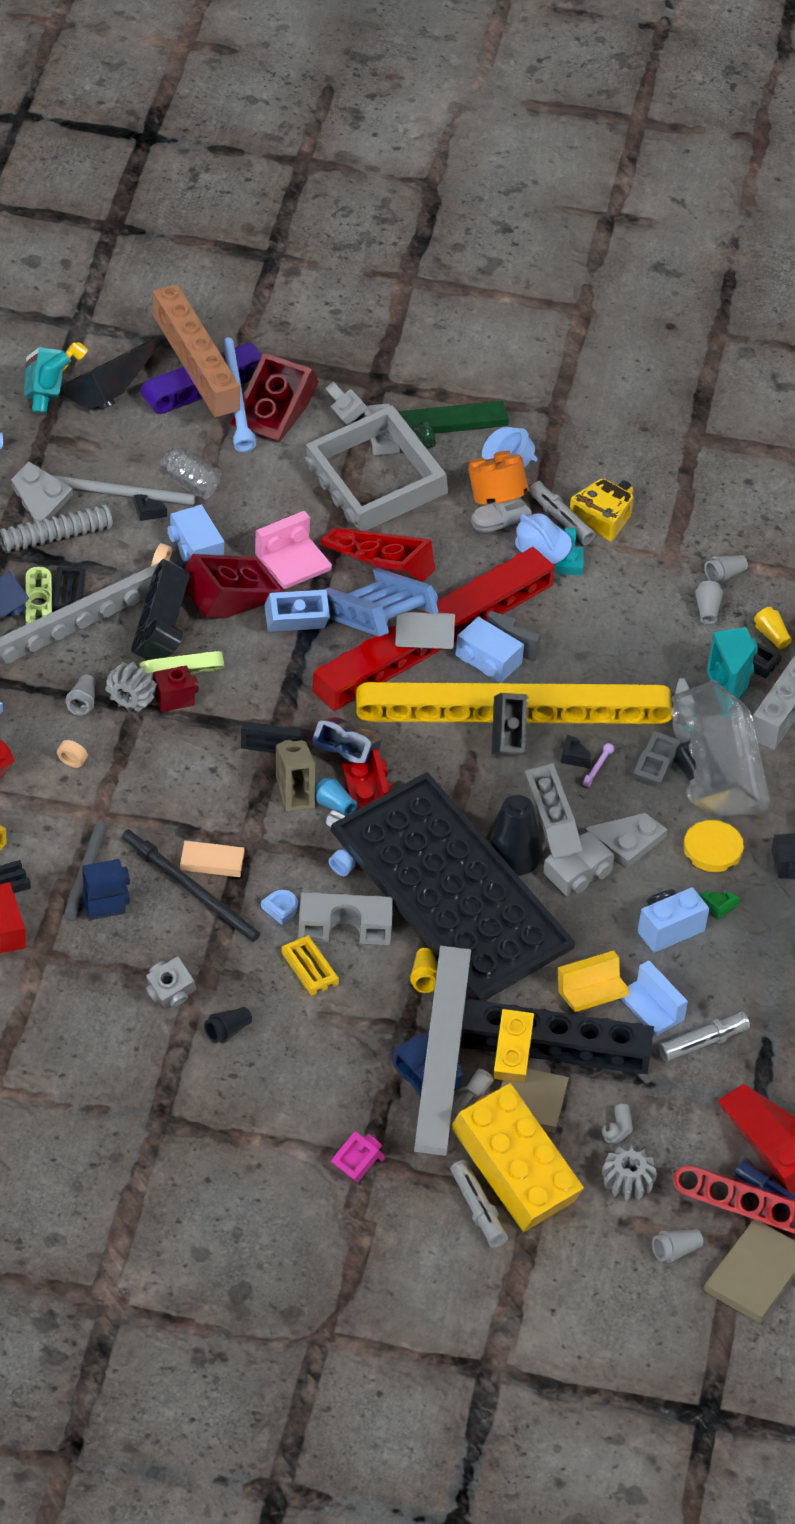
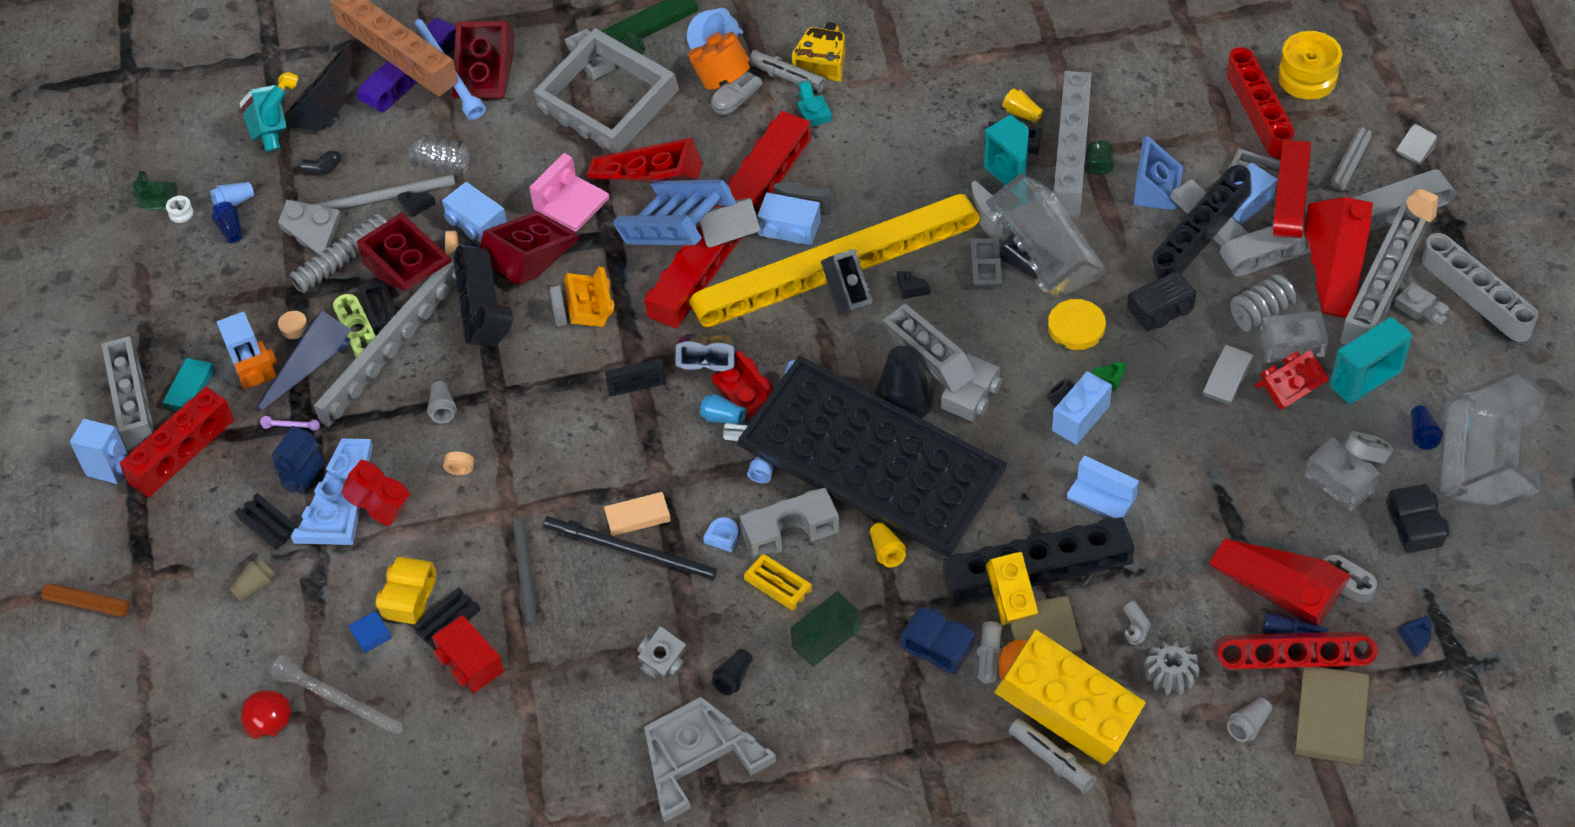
camera: 15 degrees left, 5 degrees up
dark blue brick [82,859,130,921] -> none
light grey gear [105,662,157,712] -> none
yellowish green beam [139,651,225,679] -> none
dark red brick [153,665,199,712] -> none
light blue brick [264,590,330,632] -> none
dark tan torso [276,740,315,812] -> none
light grey plate [325,381,368,425] -> none
dark pink bracket [331,1131,386,1183] -> none
light grey tile [414,946,471,1156] -> none
light blue piece [515,513,572,564] -> none
yellow panel [558,950,629,1012] -> none
lavender hinge [583,743,614,788] -> none
light grey wing [585,813,668,869] -> none
light grey pin [658,1011,750,1063] -> none
light grey cone [695,580,723,624] -> none
light grey cone [704,555,748,584] -> none
none -> black arm [301,150,342,175]
none -> dark red slope [356,212,452,292]
none -> light grey tile [549,286,567,327]
none -> light orange bracket [563,266,614,327]
none -> light grey wing [644,697,776,822]
none -> clear green brick [790,591,860,667]

